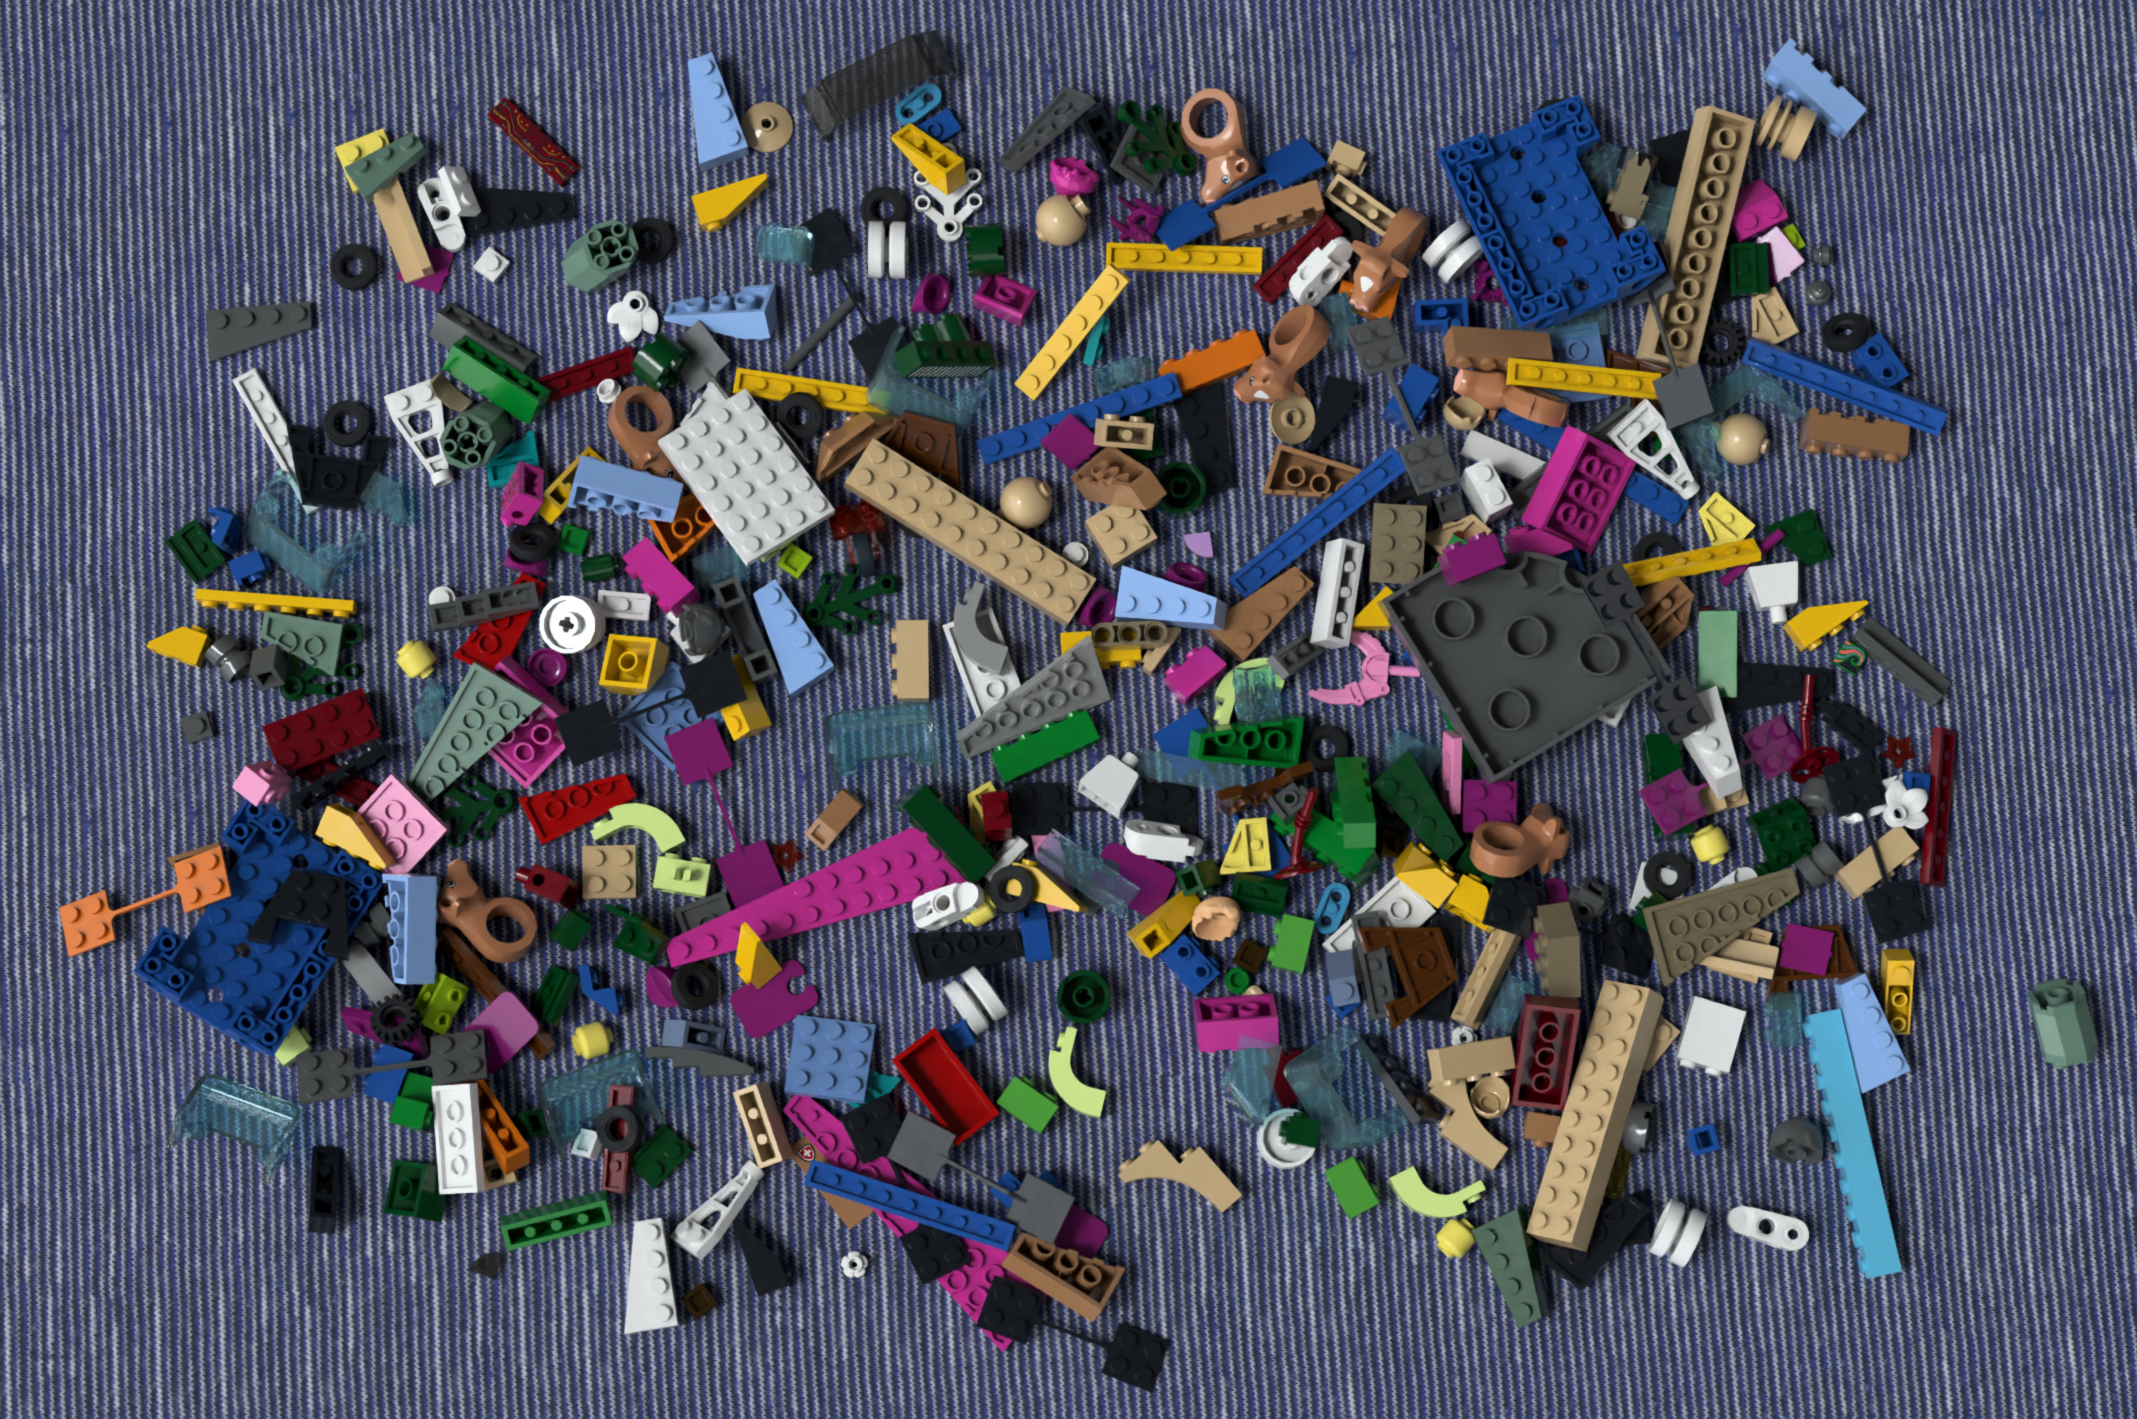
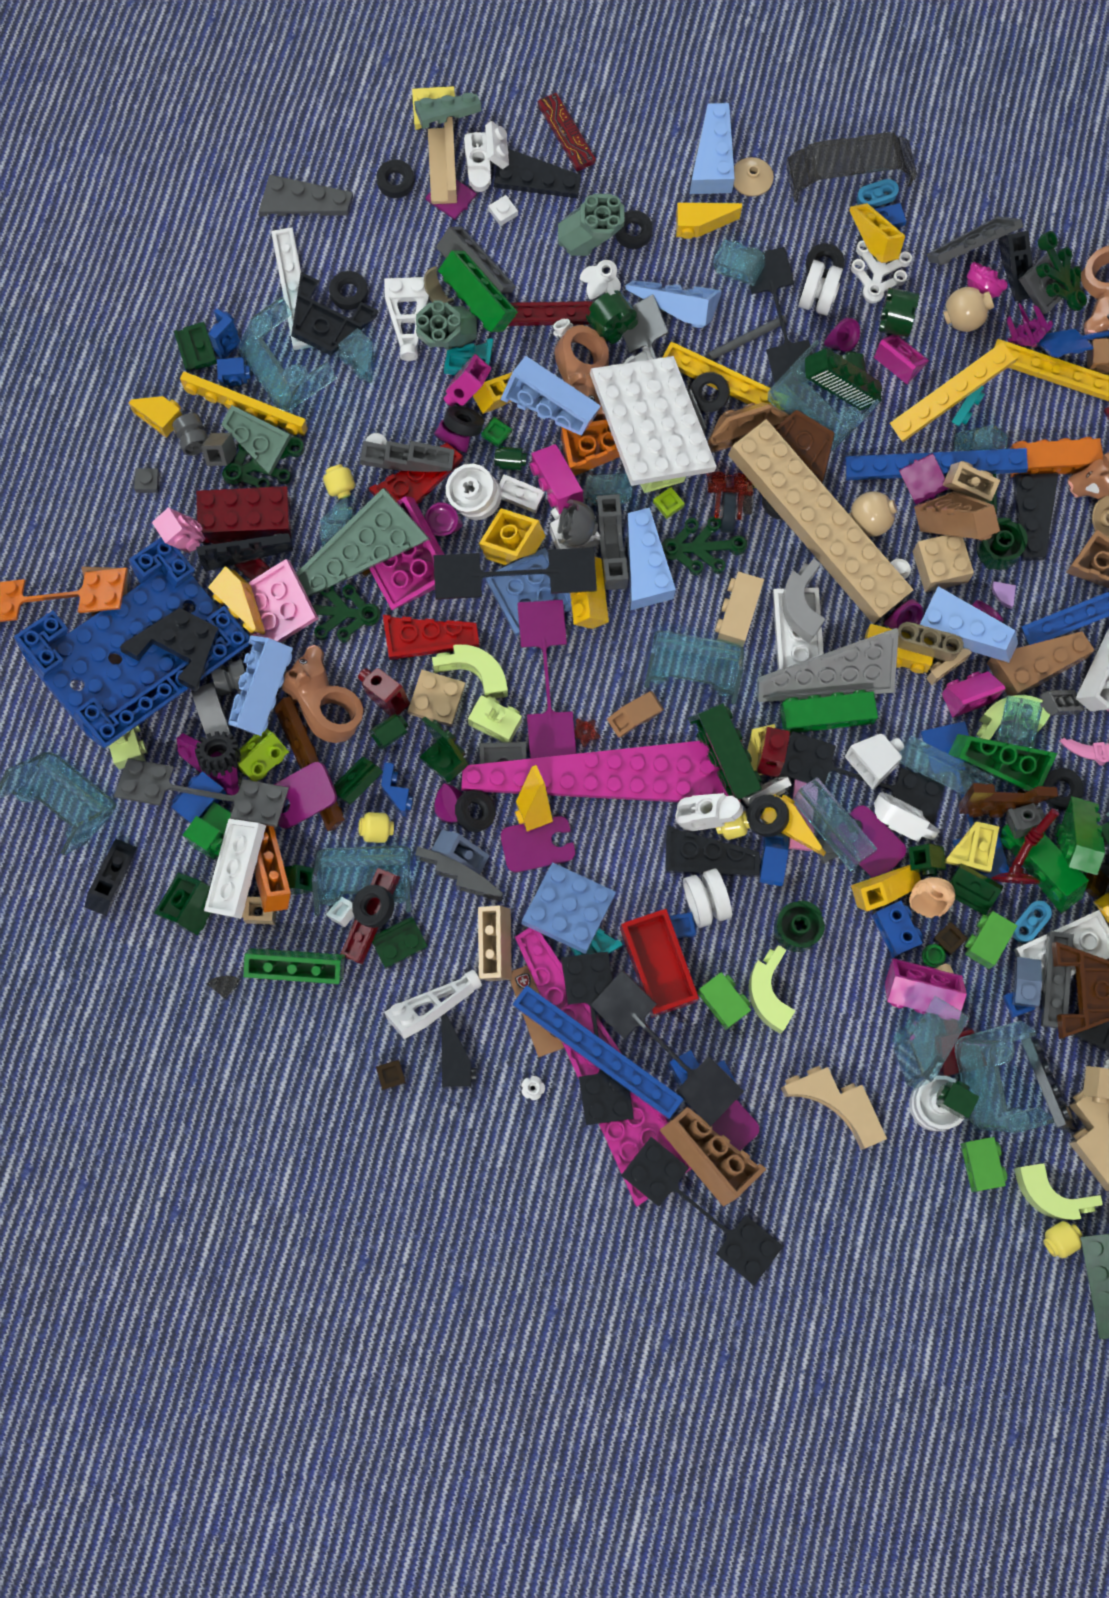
camera: 20 degrees right, 5 degrees down
white wedge [624,1218,680,1335] -> none

